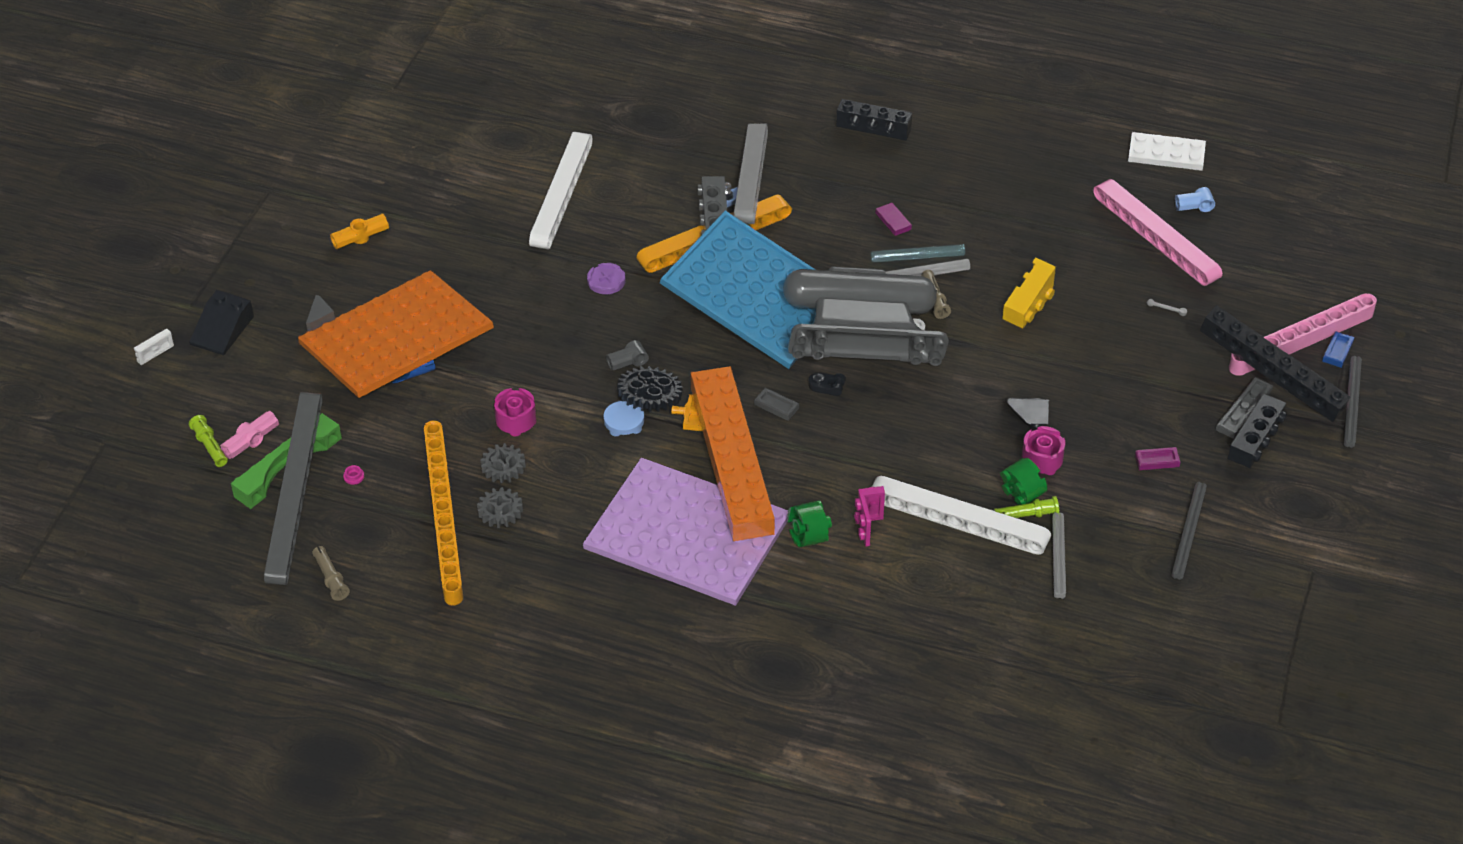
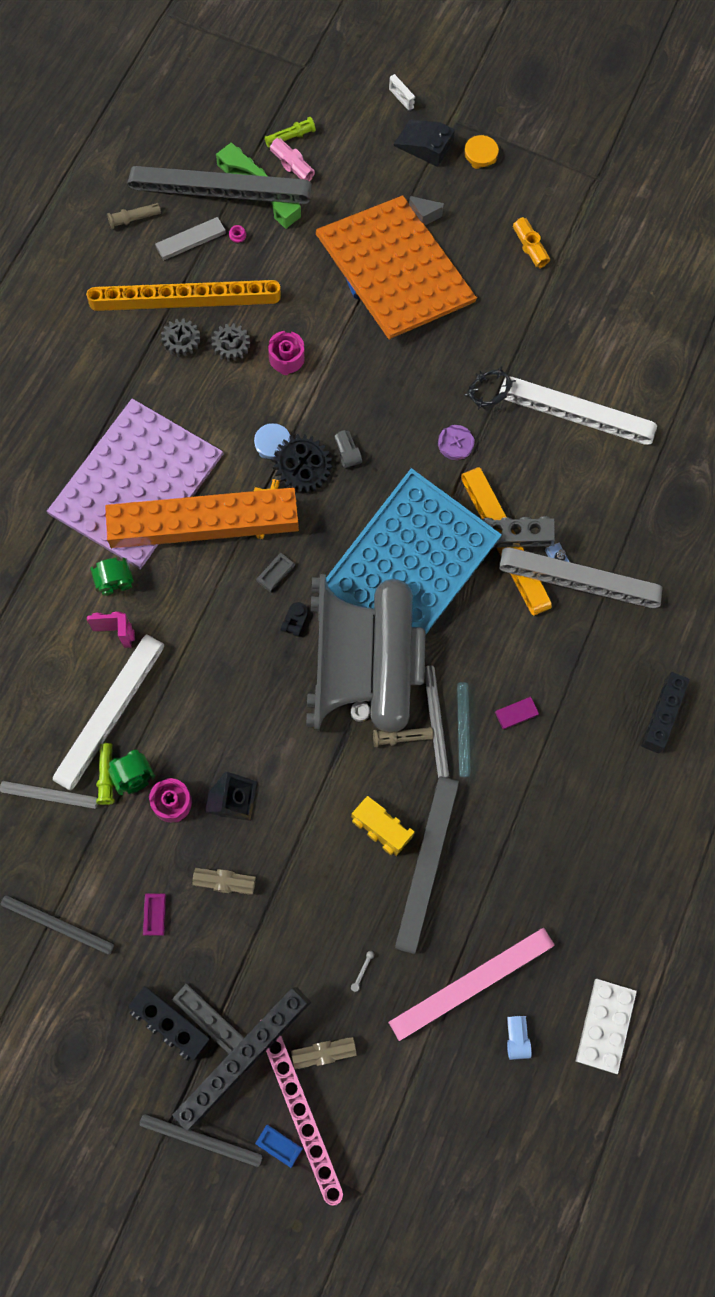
camera: 90 degrees right, 25 degrees up
none -> light grey tile [155,217,226,261]
none -> dark tan piece [192,868,256,895]
none -> dark tan piece [291,1037,357,1069]
none -> dark grey beam [395,776,459,954]
none -> black piece [464,366,516,410]
none -> light orange tile [465,135,499,169]

